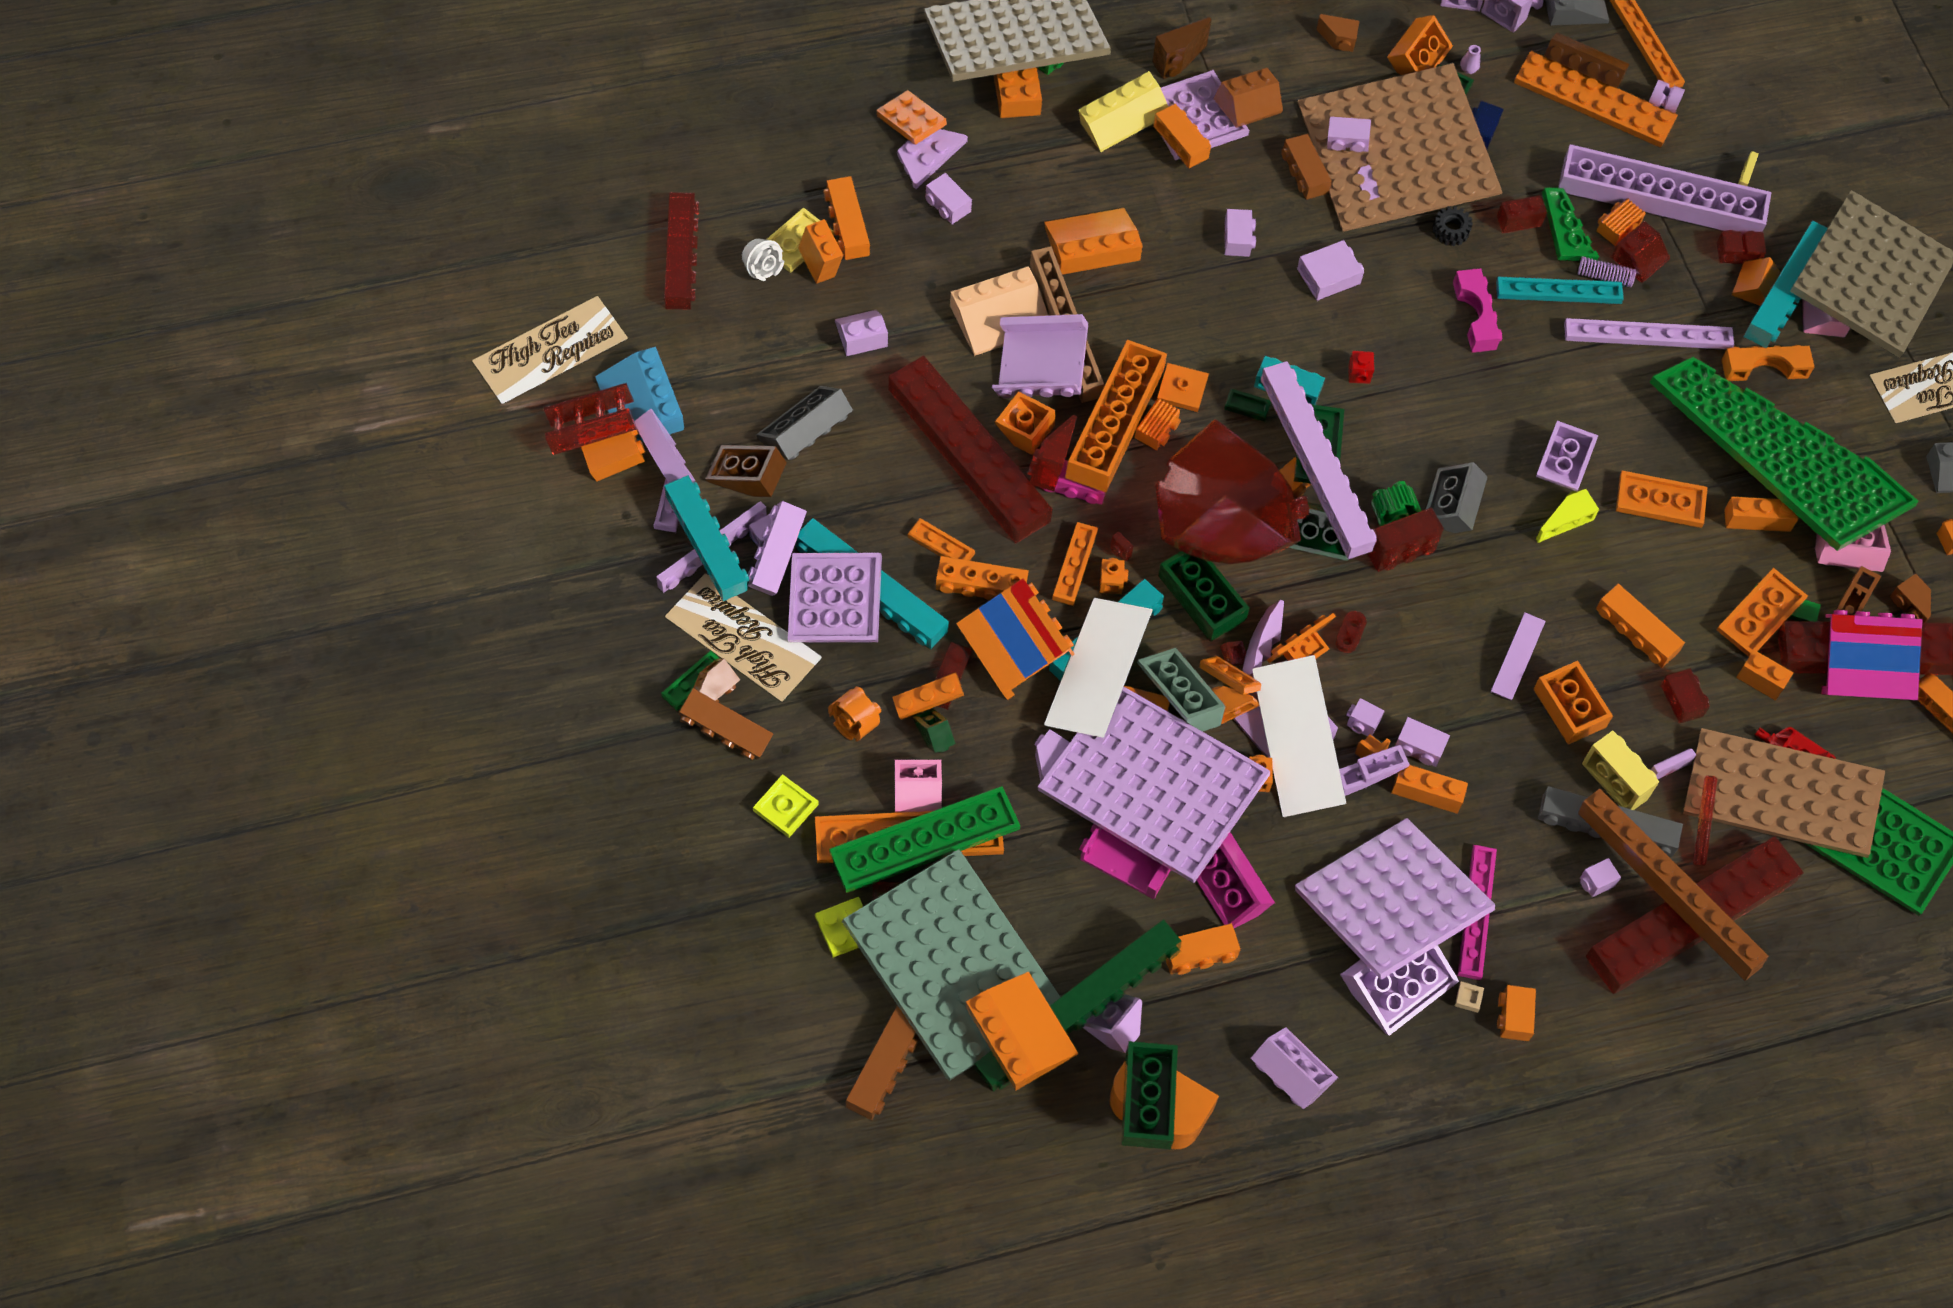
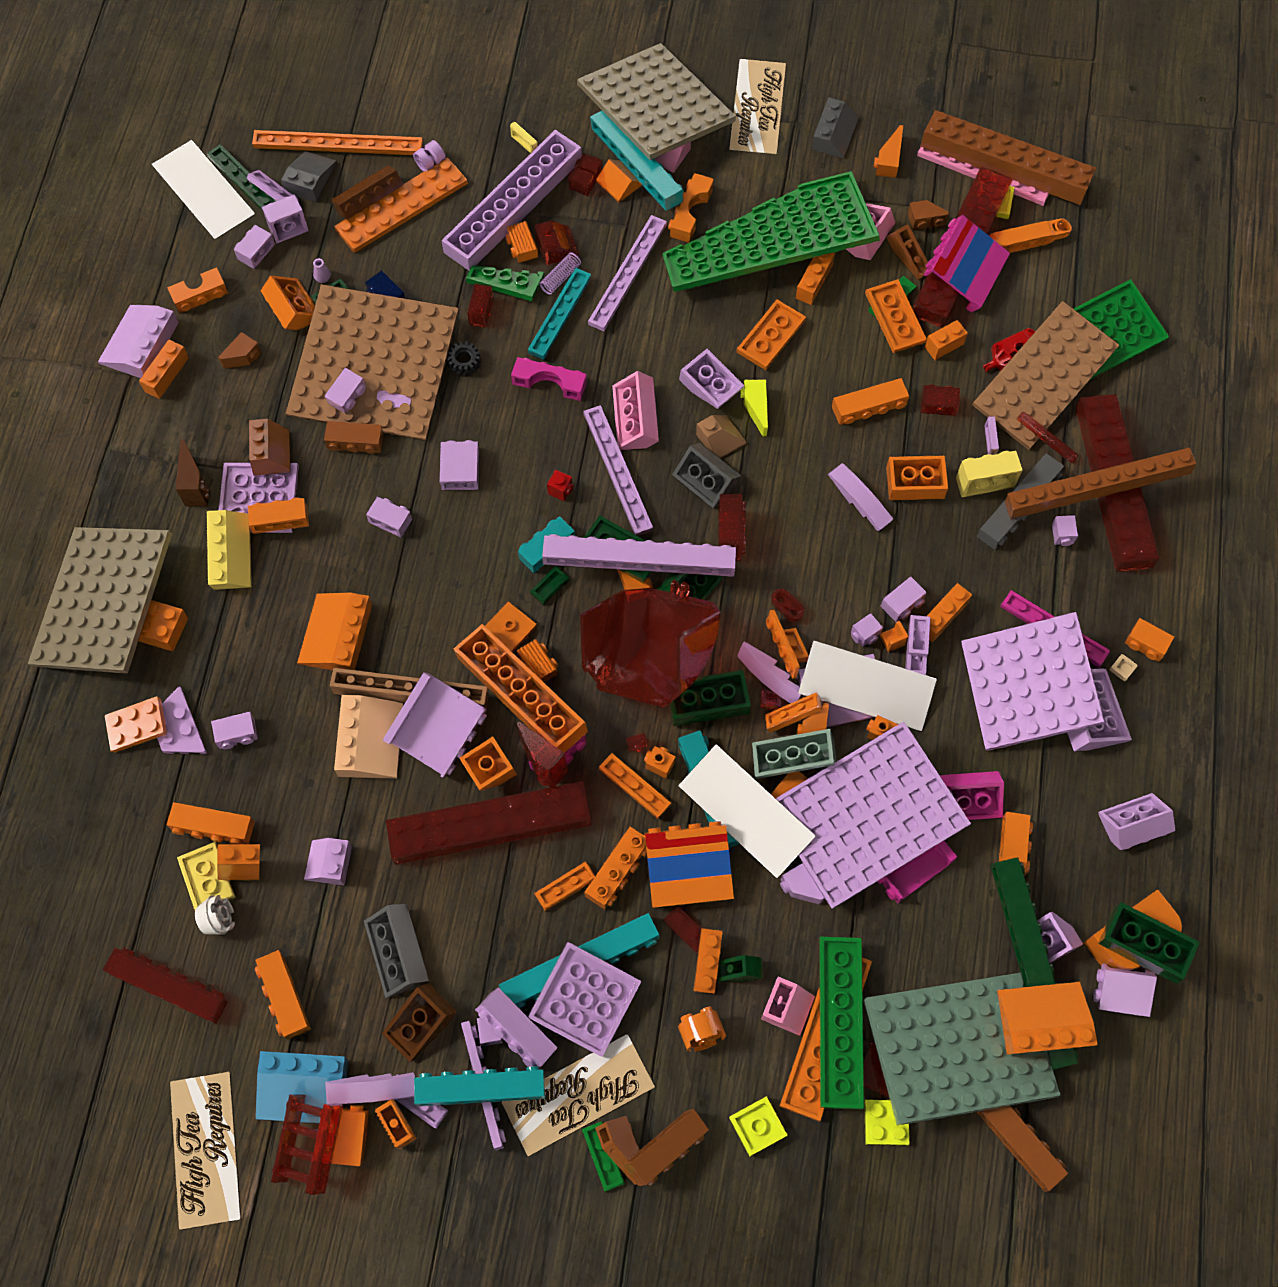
camera: 60 degrees left, 5 degrees up
green brick [1371,481,1422,529] -> none
none -> orange brick [255,950,311,1040]
none -> orange brick [375,1099,417,1149]
none -> lavender plate [584,405,653,536]
none -> bright pink slope [613,371,659,450]
none -> medium nougat slope [696,415,747,459]
none -> lavender panel [1093,963,1157,1017]

